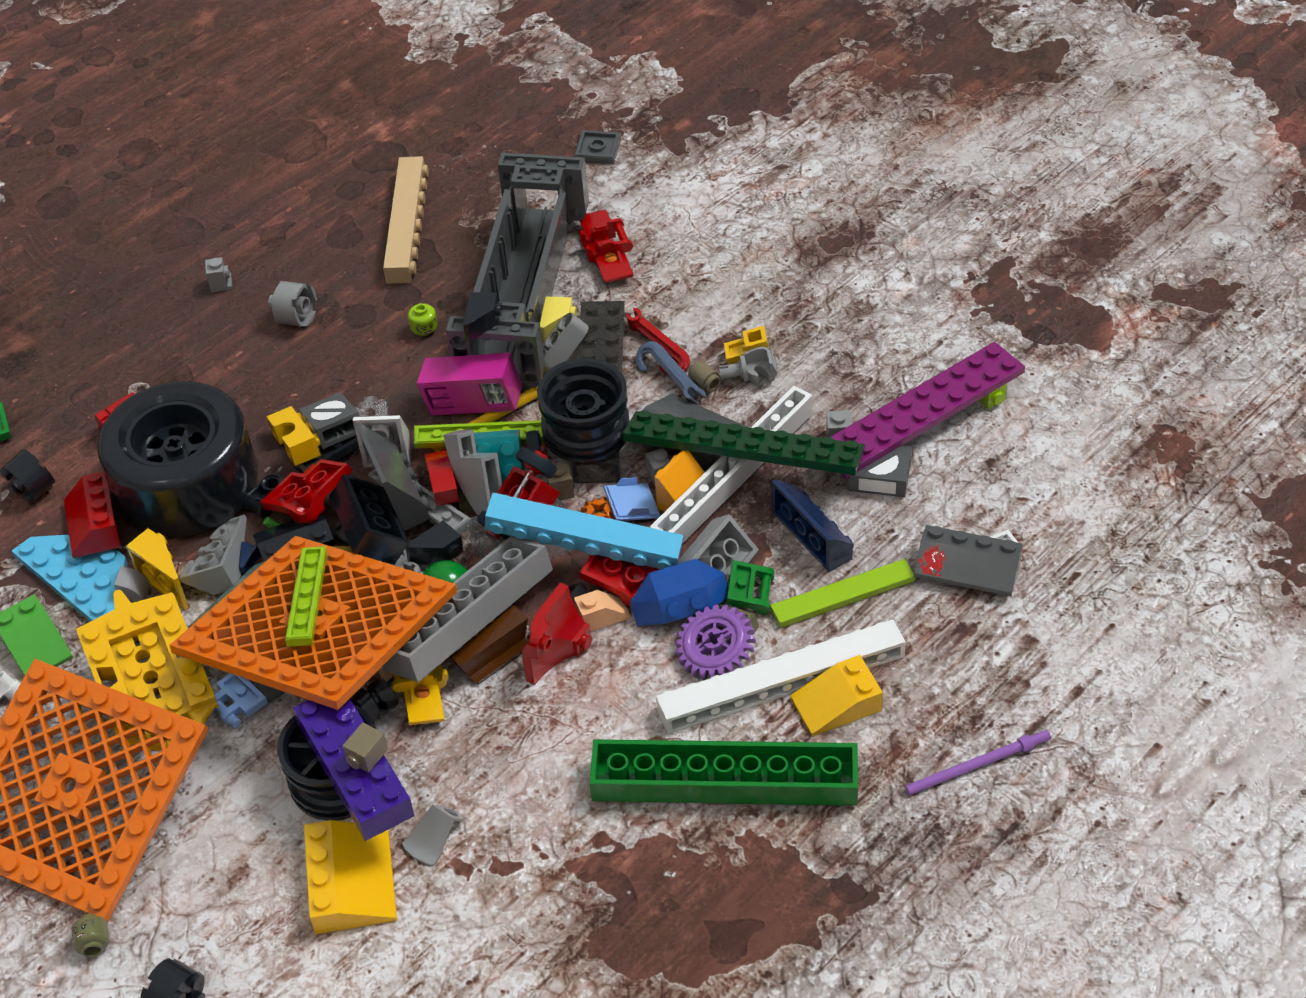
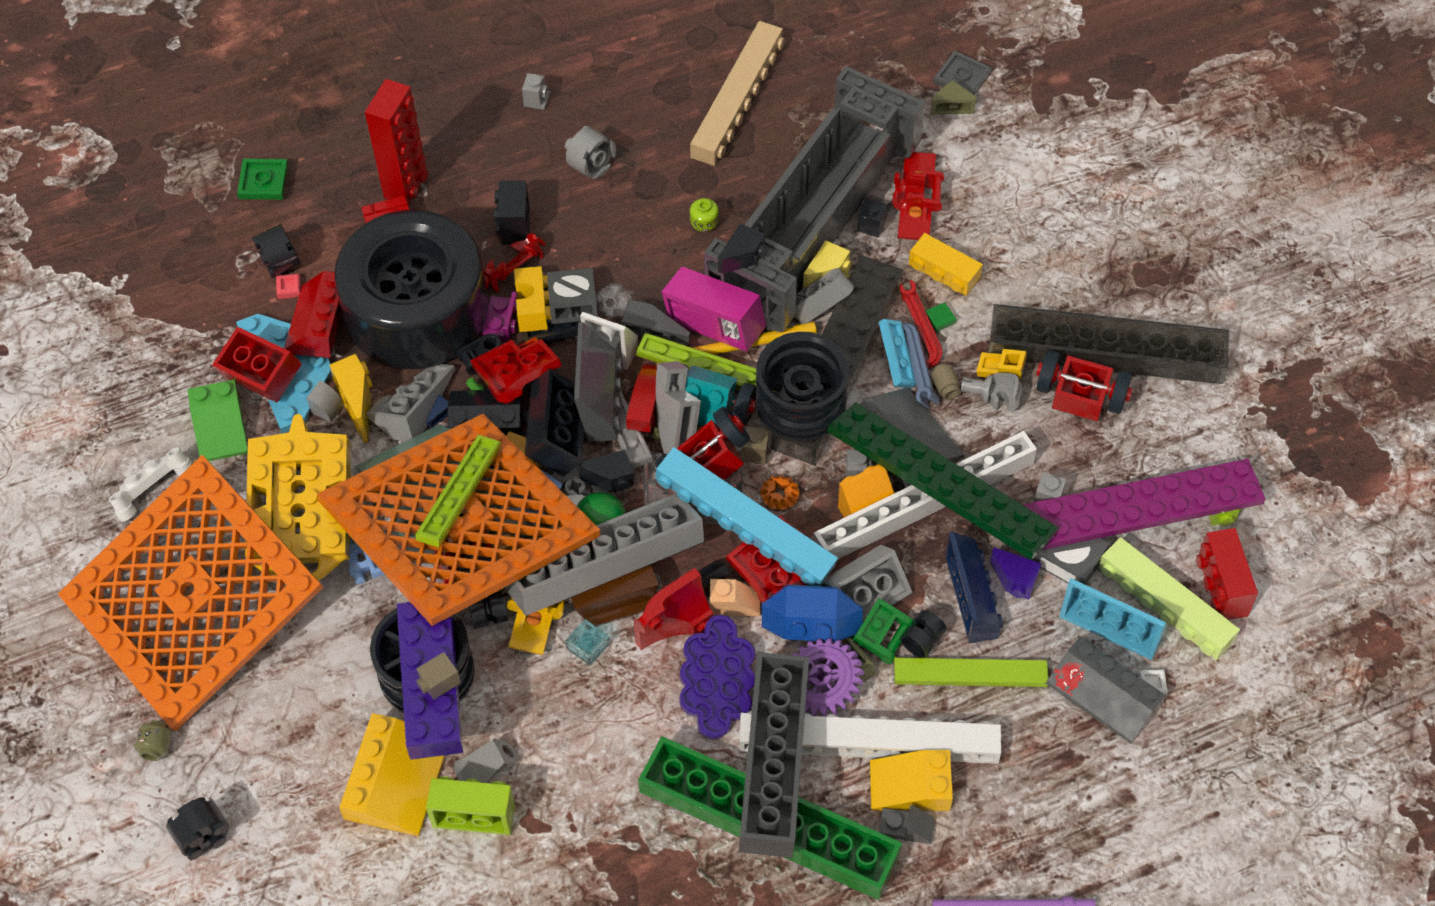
camera: 20 degrees right, 10 degrees up
light blue piece [603,477,661,521] -> none
none -> red brick [212,326,302,403]
none -> coral tile [276,274,301,299]
none -> red brick [365,79,428,205]
none -> lime brick [426,776,515,835]
none -> magenta bracket [482,291,518,342]
none -> red piece [484,233,546,292]
none -> black brick [494,180,530,245]
none -> clear light blue piece [565,619,610,666]
none -> dark grey slope [621,299,691,347]
none -> dark purple plate [679,615,755,740]
none -> dark grey brick [738,652,809,858]
none -> black slope [857,195,892,238]
none -> medium azure tile [879,319,916,388]
none -> dark grey slope [879,805,935,844]
none -> black wheel [900,610,947,658]
none -> yellow brick [908,233,983,296]
none -> green tile [925,302,956,332]
none -> olive slope [930,80,976,115]
none -> clear smoke brick [988,304,1229,384]
none -> dark purple slope [990,547,1041,600]
none -> red brick [1036,350,1133,422]
none -> medium azure slope [1059,578,1168,661]
none -> yellowish green brick [1098,537,1240,660]
none -> red brick [1196,528,1258,620]

